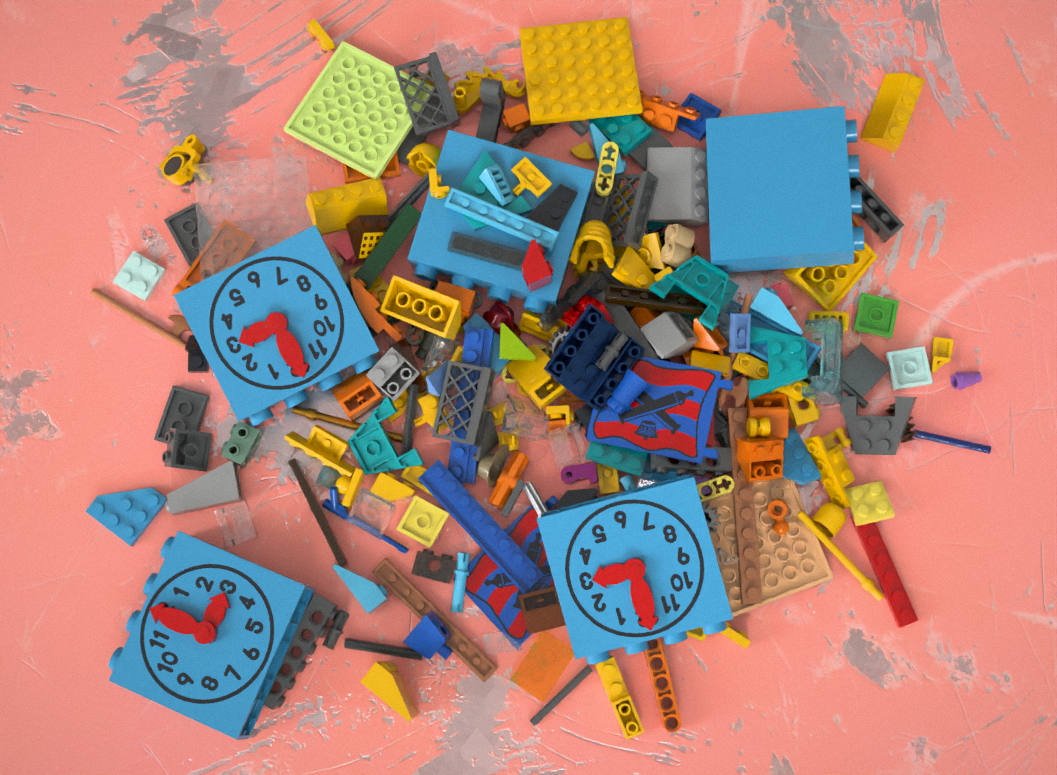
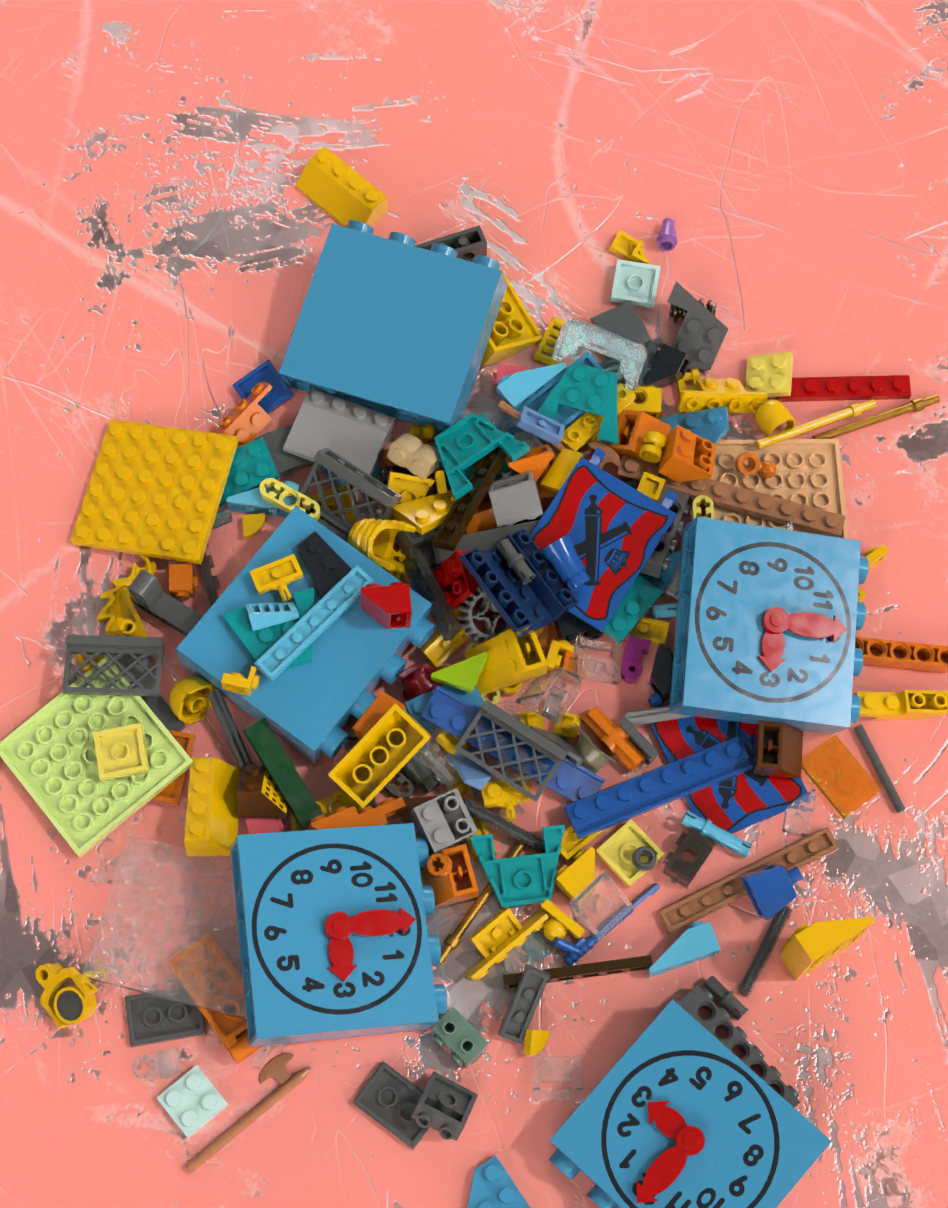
camera: 75 degrees left, 10 degrees down
light grey slope [165,461,243,516] -> none
black slope [185,335,209,373] -> none
clear smoke plate [447,231,527,272] -> none
bright green plate [853,293,899,339] -> none
clear blue bar [913,429,991,454] -> none
none -> light yellow plate [93,723,149,781]
none -> yellow arm [410,424,436,440]
none -> orange bush [427,853,452,877]
none -> dark grey tile [498,964,550,1044]
none -> yellow tile [524,1029,550,1056]
none -> dark grey plate [632,846,657,871]
none -> yellow tile [637,472,666,501]
none -> black slope [643,343,693,388]
none -> pearl gold bar [813,394,940,439]

